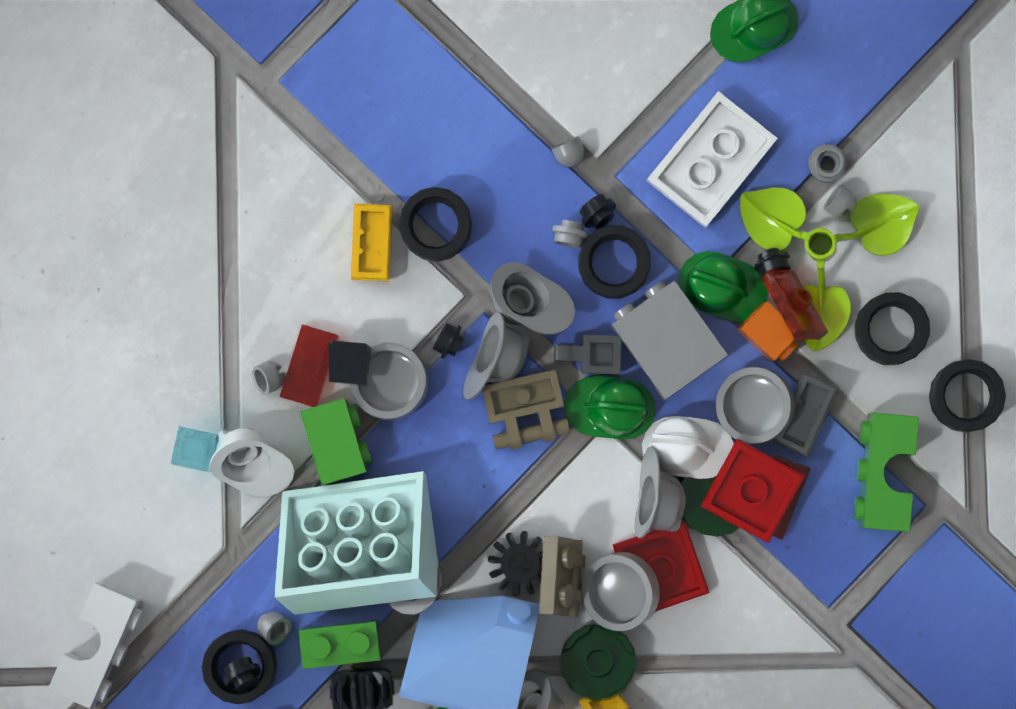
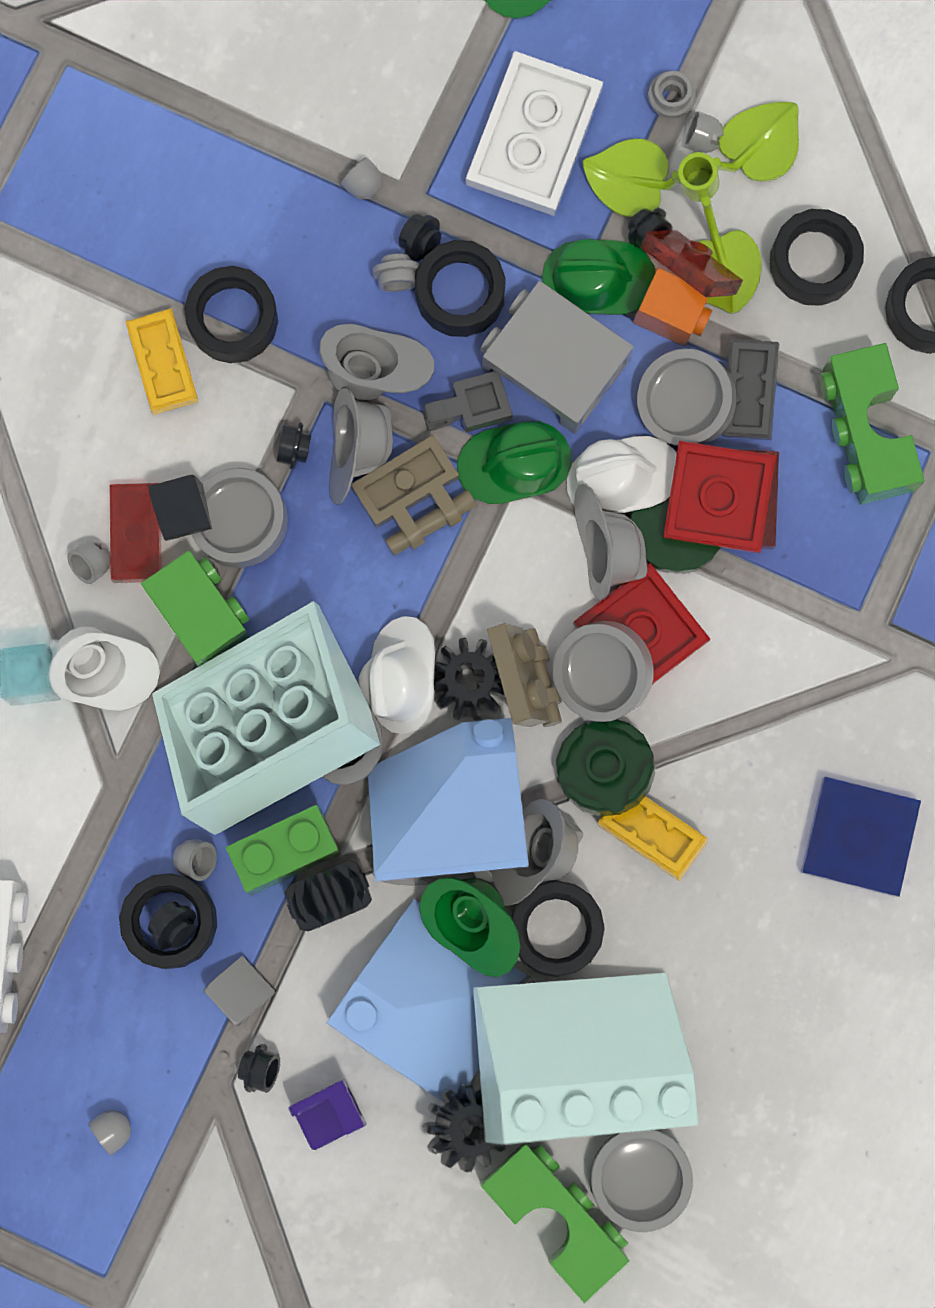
camera: 20 degrees left, 5 degrees down
none -> white piece [358,616,435,734]

